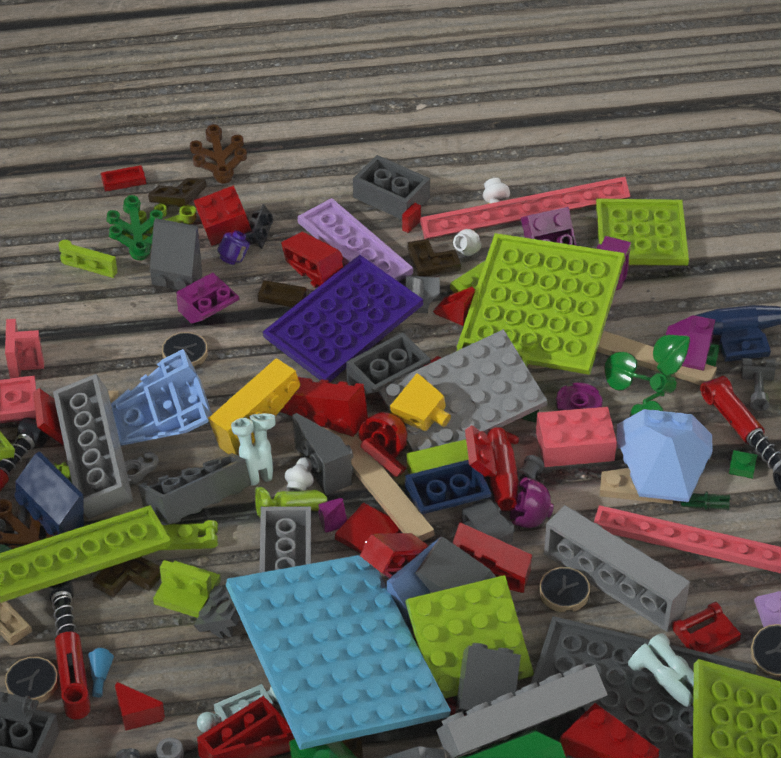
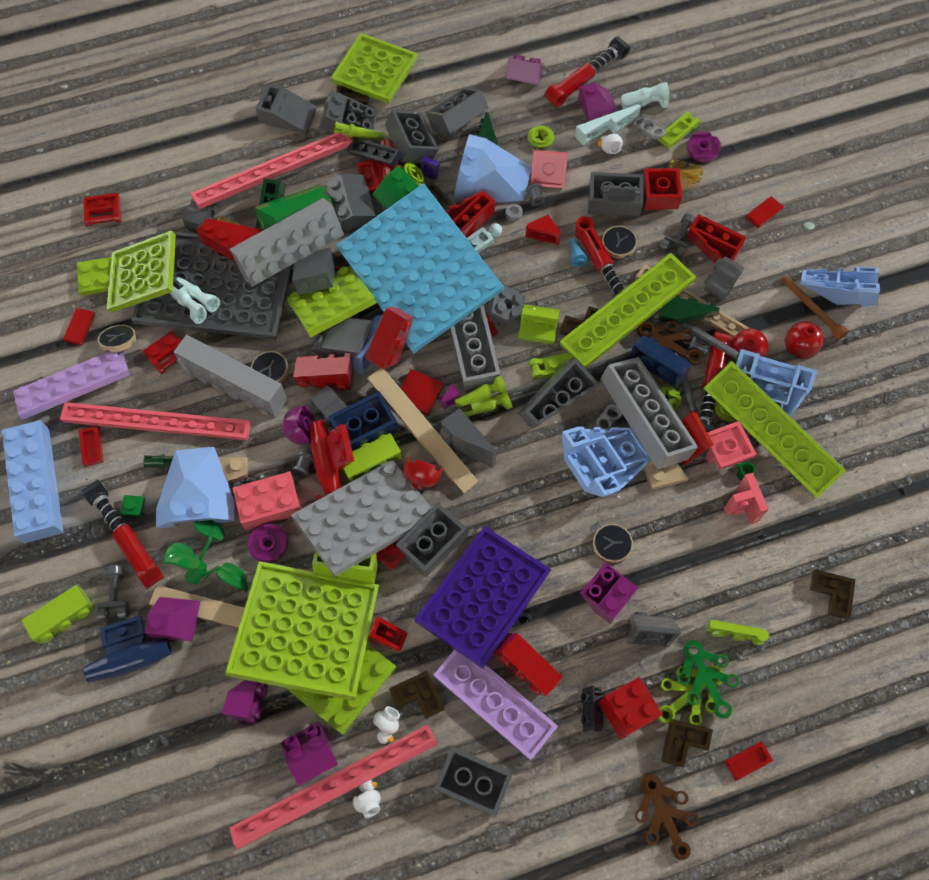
camera: 170 degrees right, 20 degrees up
yellow wedge [208,358,301,456] -> none
dark purple head [217,230,250,265] -> none
light aqua piece [231,413,276,486] -> none
dark brown tile [258,280,307,307] -> none
red wedge [280,377,368,437] -> none
white animal [285,457,314,491] -> none
red tile [360,437,407,477] -> none
yellow torso [390,373,451,431] -> none
red tile [402,203,421,233] -> none
dark grey slope [406,275,440,313] -> none
lime plate [596,199,689,266] -> none

